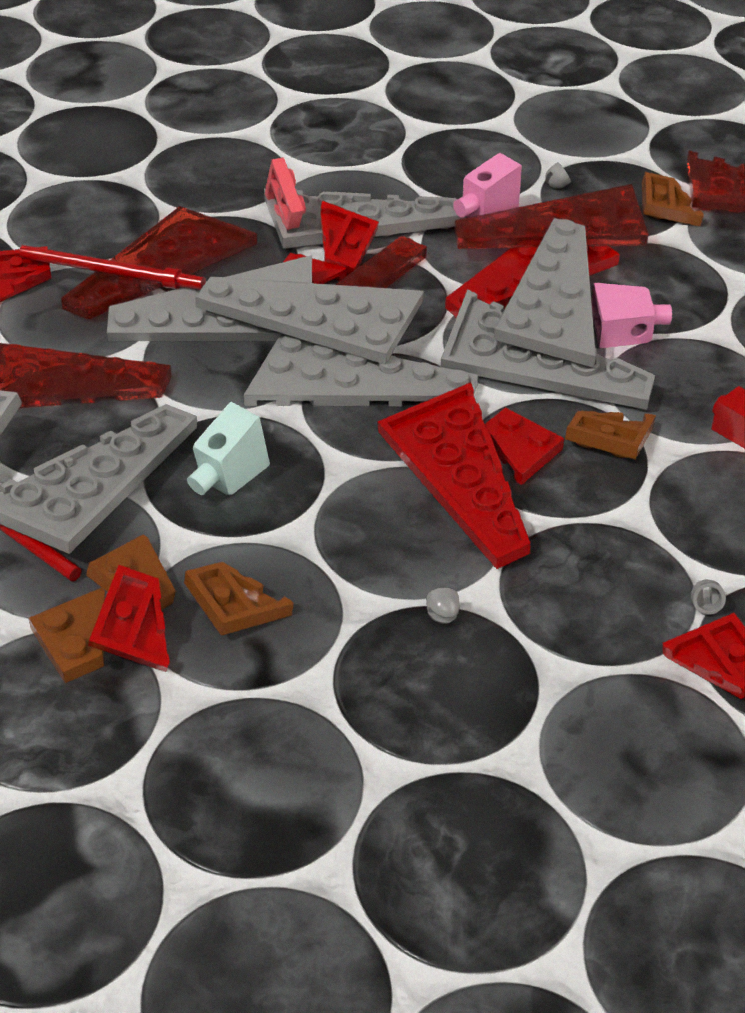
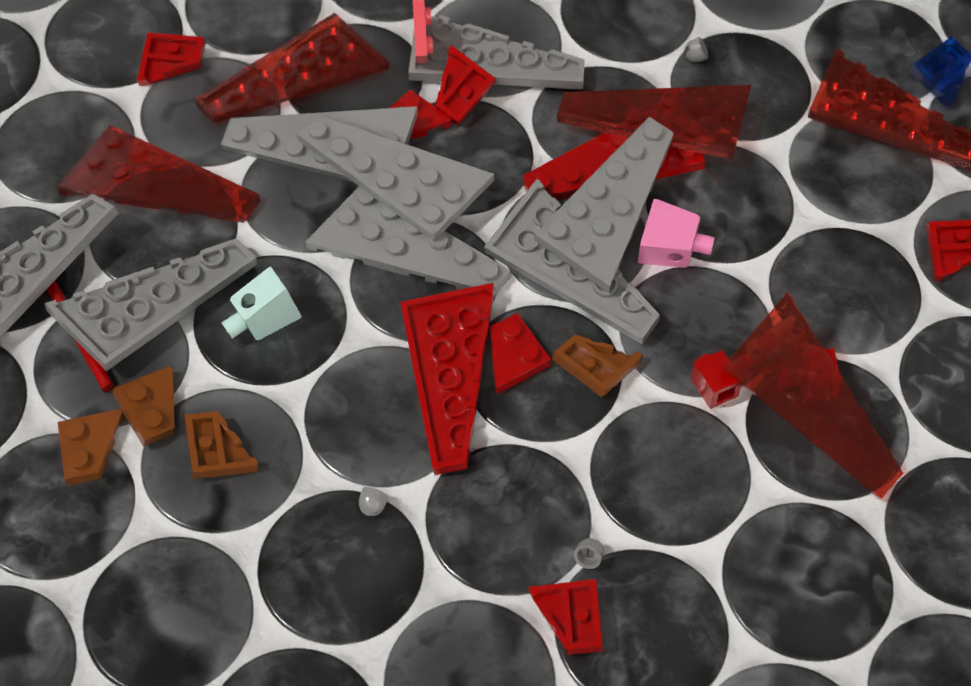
camera: 20 degrees right, 15 degrees up
red bar [19,245,206,290] -> none
red wing [88,564,170,672] -> none
clear red plate [336,236,427,288] -> none
bright pink torso [453,153,522,226] -> none
dark orange wing [642,172,704,227] -> none

